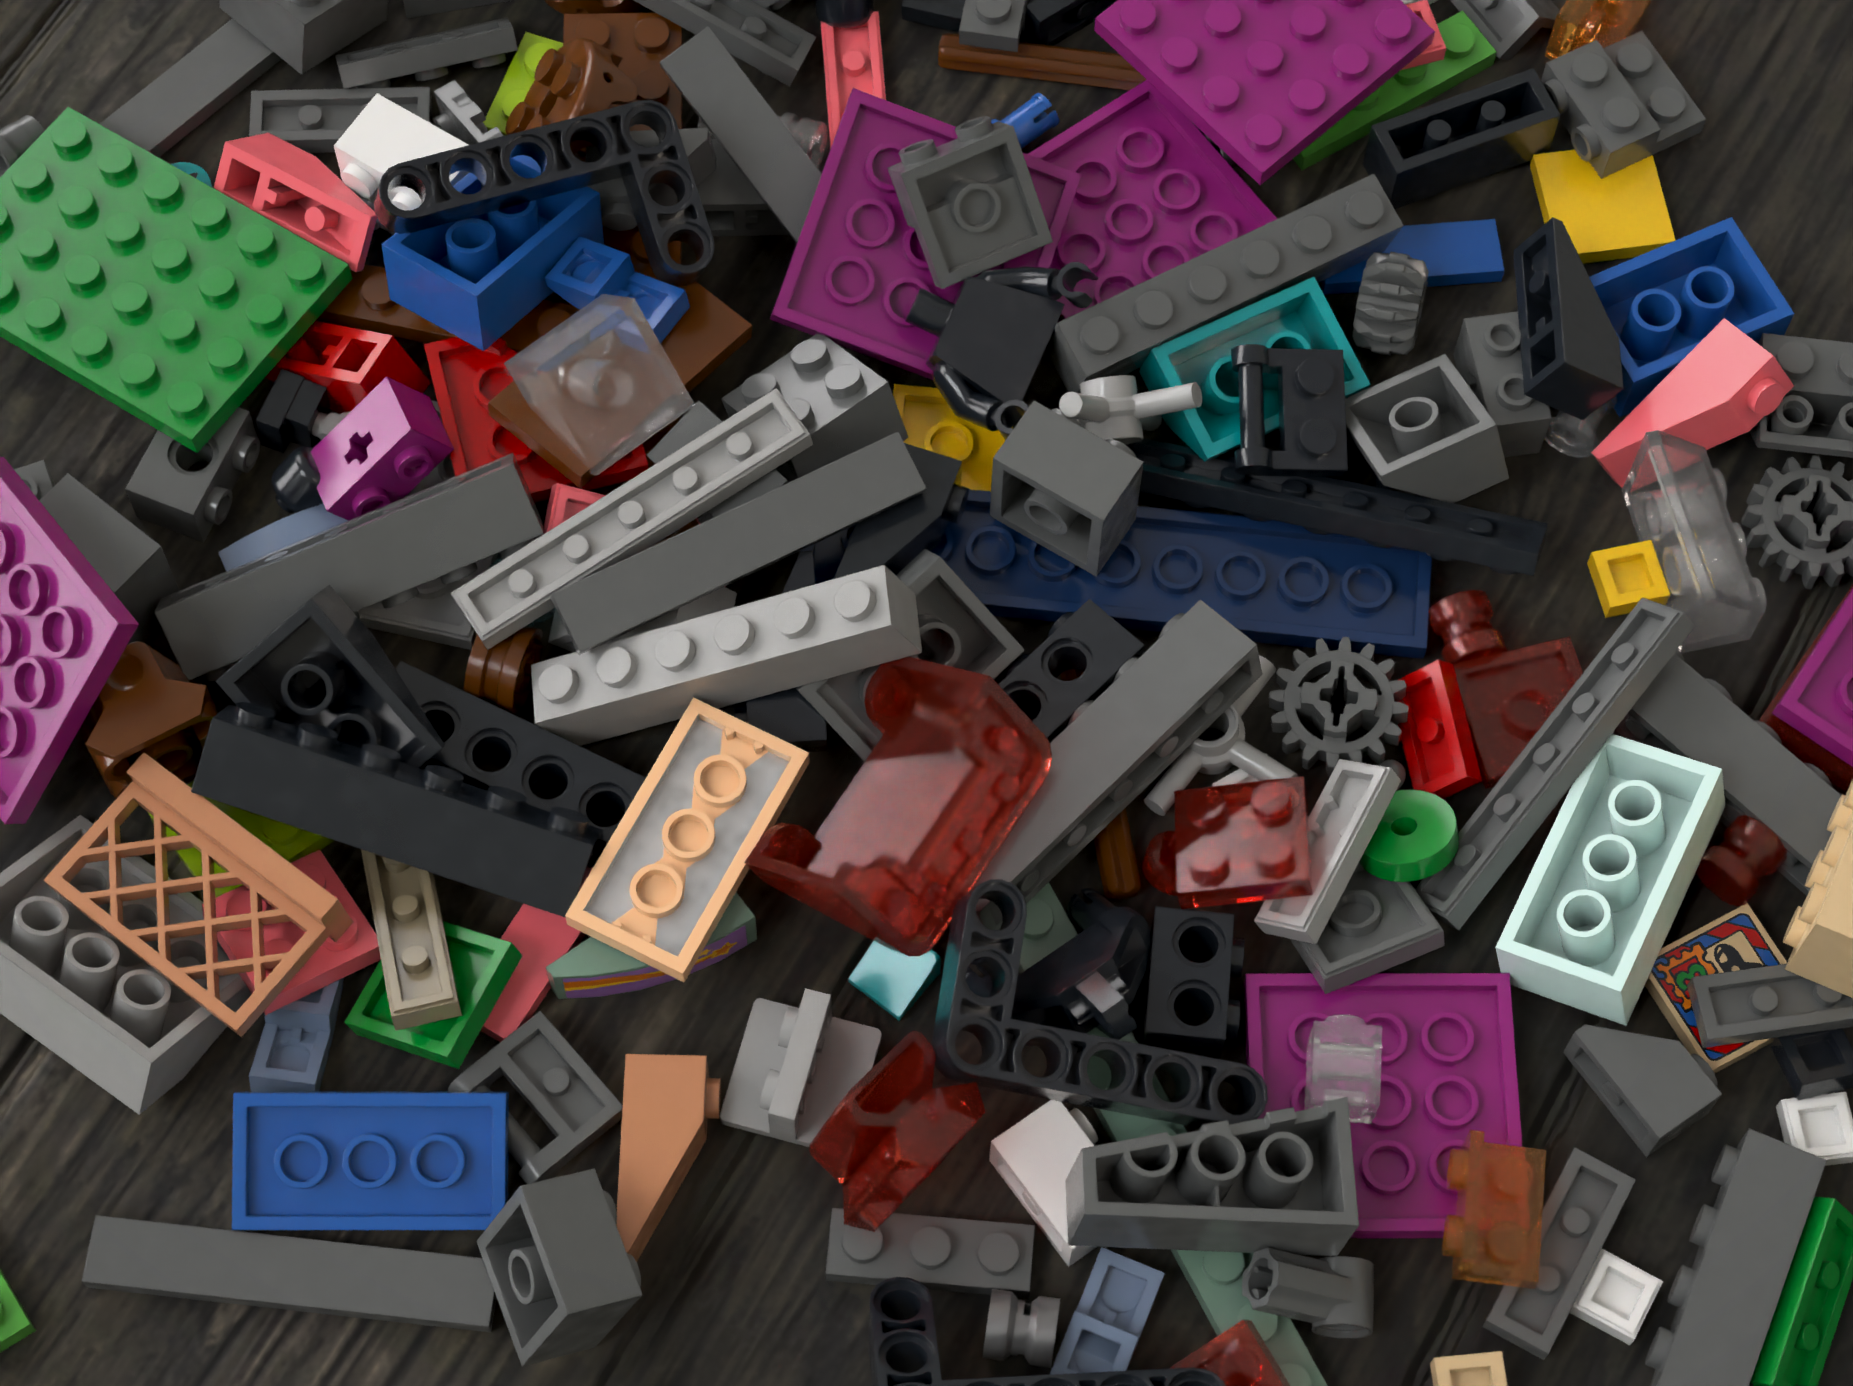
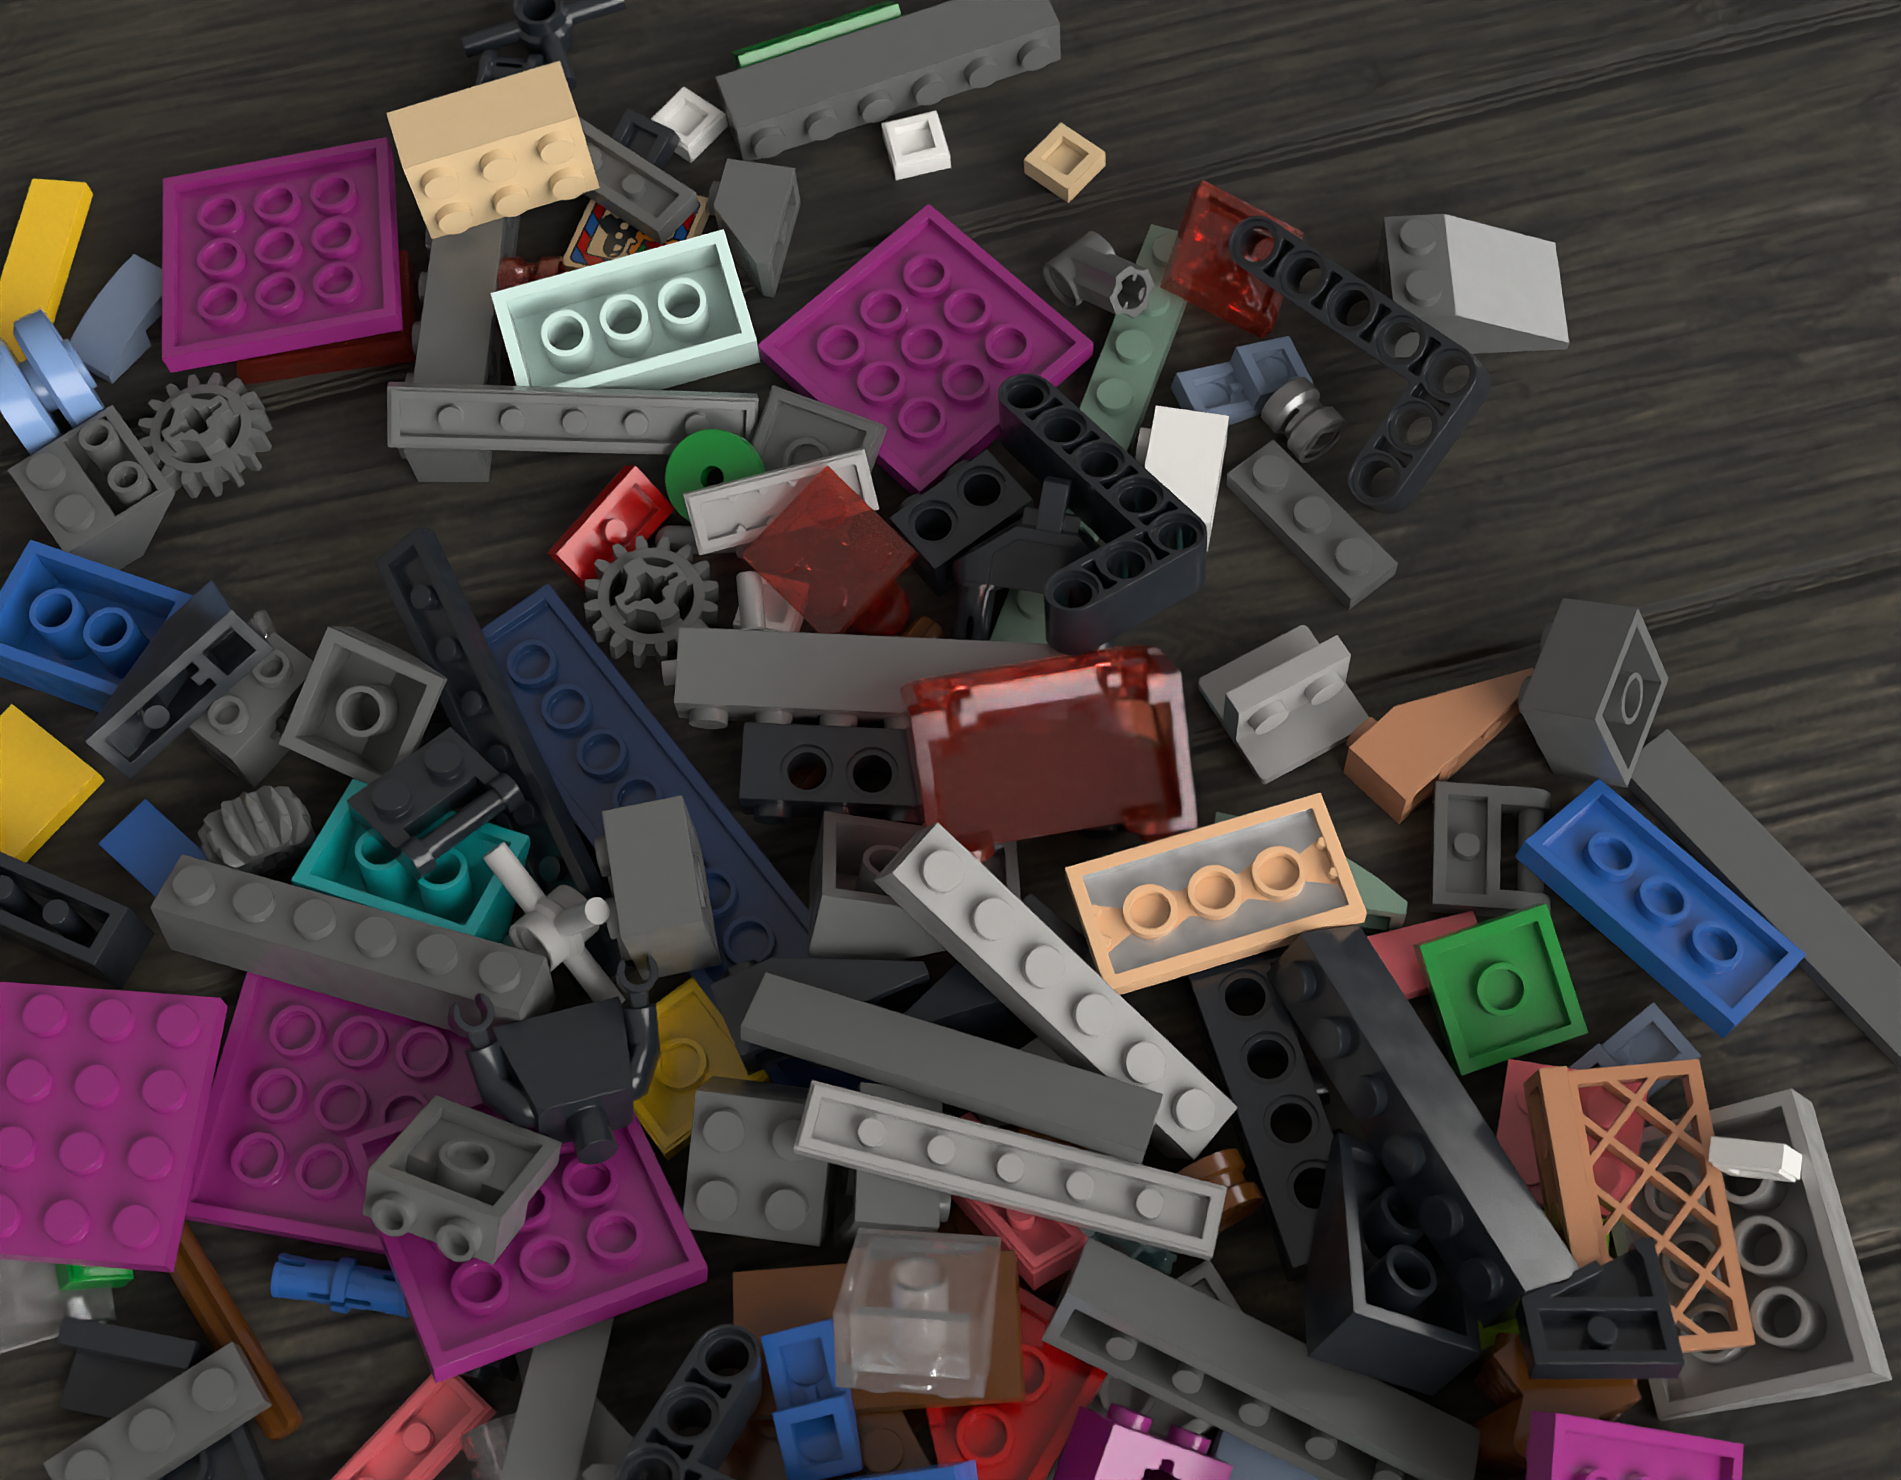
camera: 125 degrees left, 0 degrees up
dark tan tile [361,849,462,1031] -> none
clear red piece [809,1031,986,1232] -> none
dark grey wedge [1065,1097,1359,1256] -> none
clear brick [1304,1015,1382,1124] -> none
clear red wheel [1428,590,1508,675] -> none
clear orange bracket [1442,1130,1546,1289] -> none
clear red plate [1453,636,1583,789] -> none
dark grey plate [1482,1148,1636,1360] -> none
yellow plate [1587,540,1670,618] -> none
coral slope [1591,318,1794,488] -> none
clear slope [1622,430,1766,654] -> none
none -> black wing [1515,1237,1685,1379]
none -> white tile [1709,1136,1802,1183]

